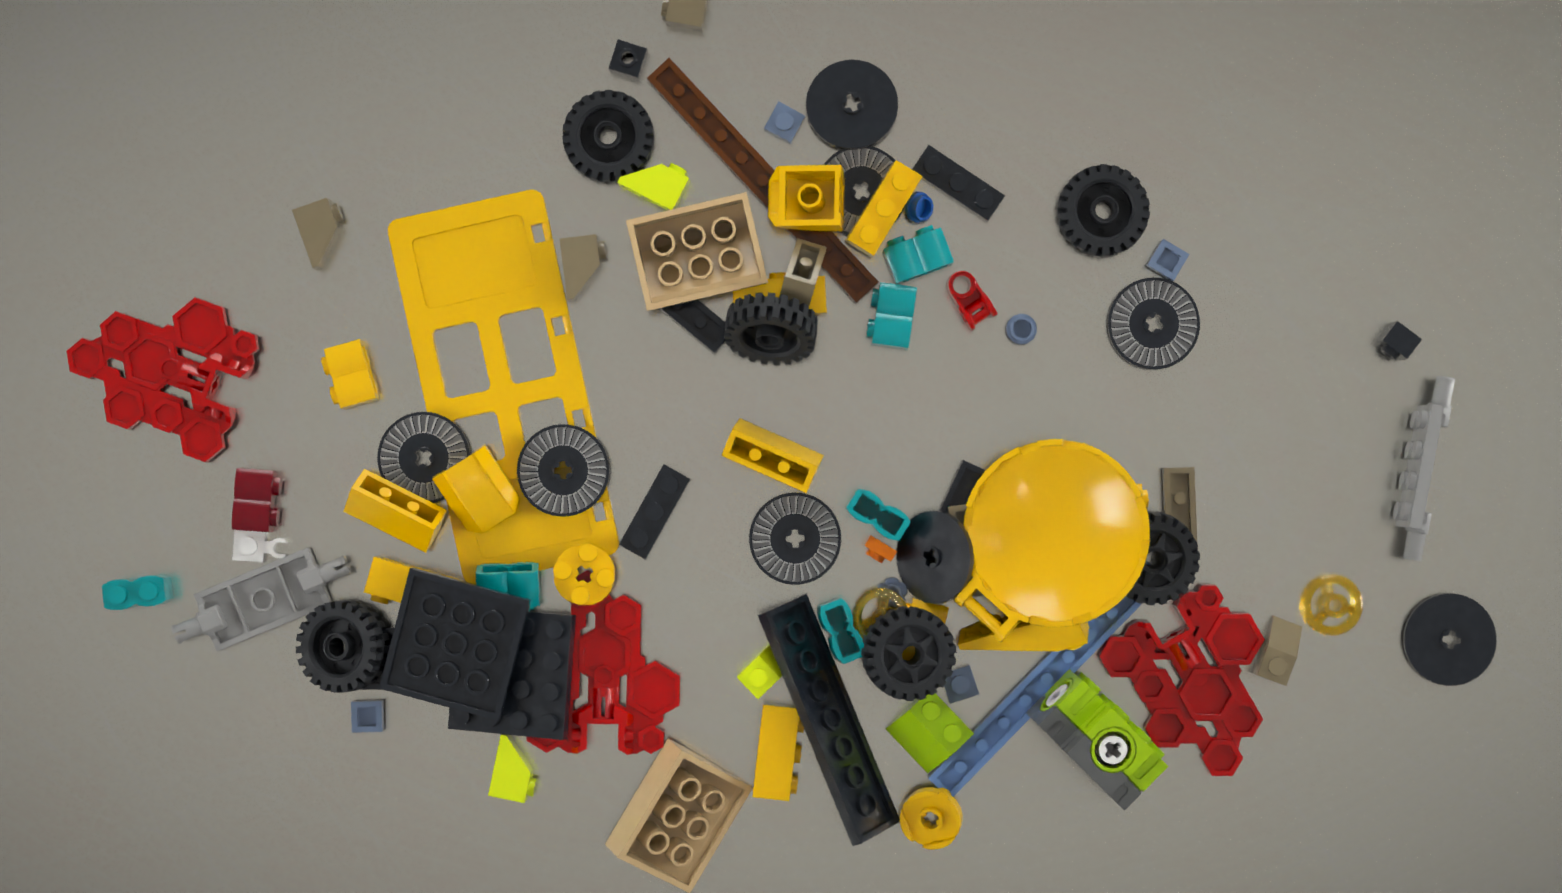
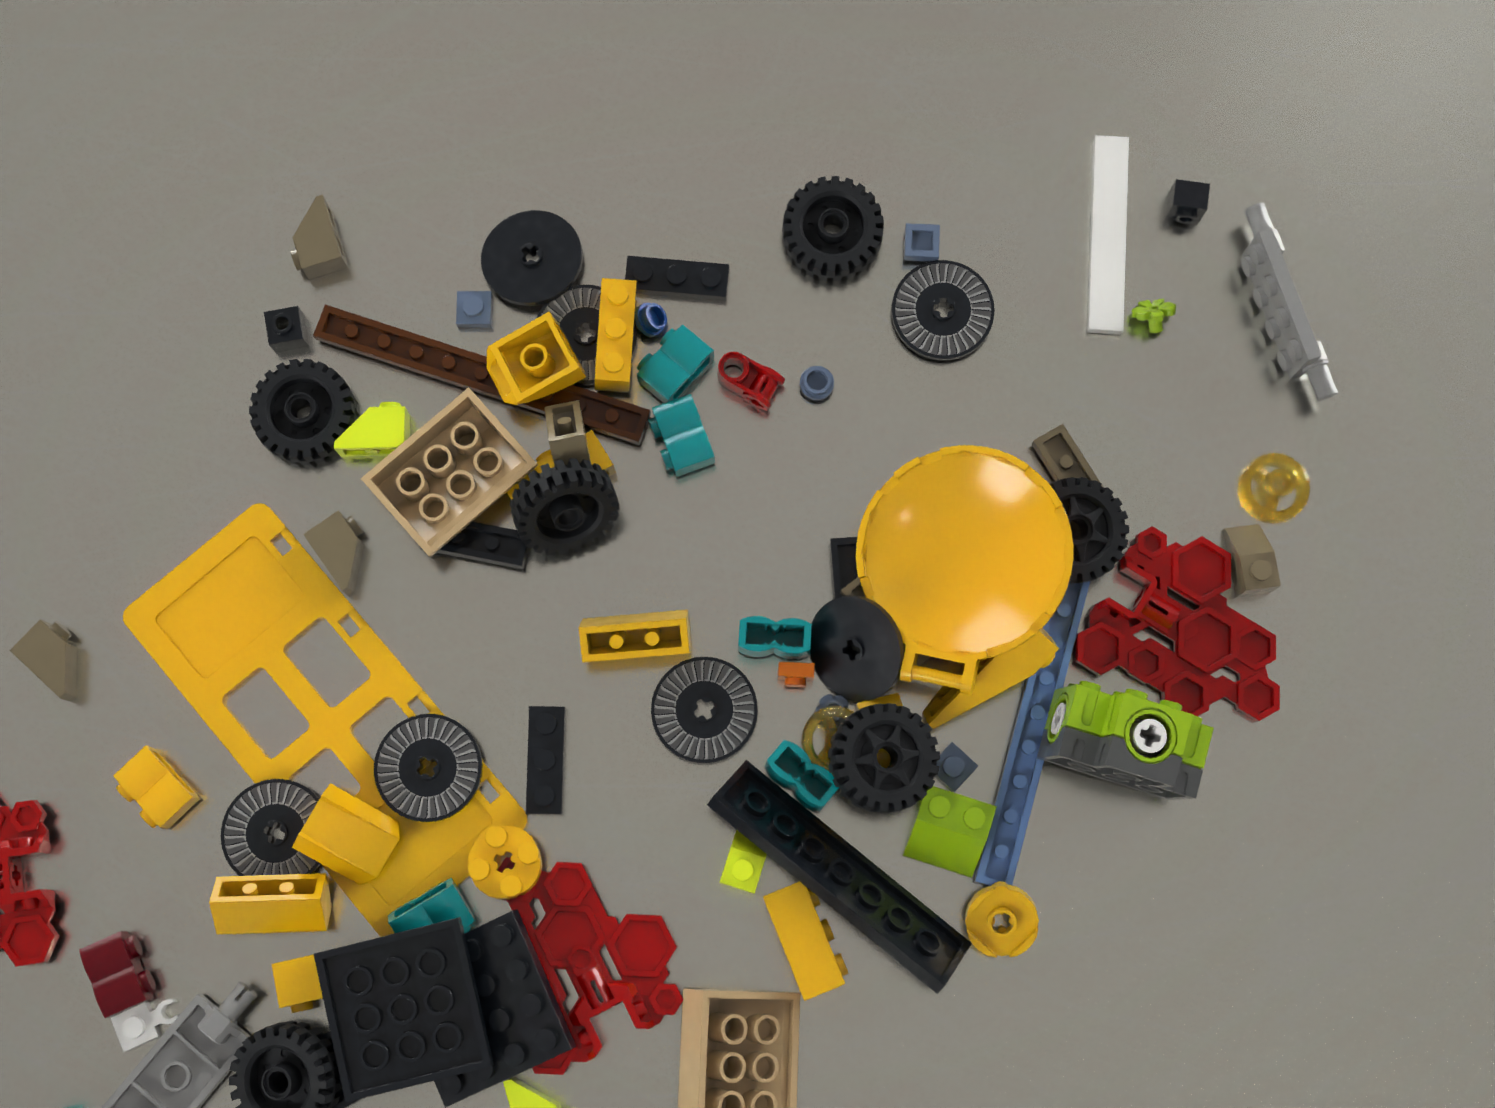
camera: 30 degrees left, 10 degrees down
black piece [1403,593,1497,686] -> none
none -> white tile [1087,135,1129,335]
none -> lime plant [1132,299,1176,333]

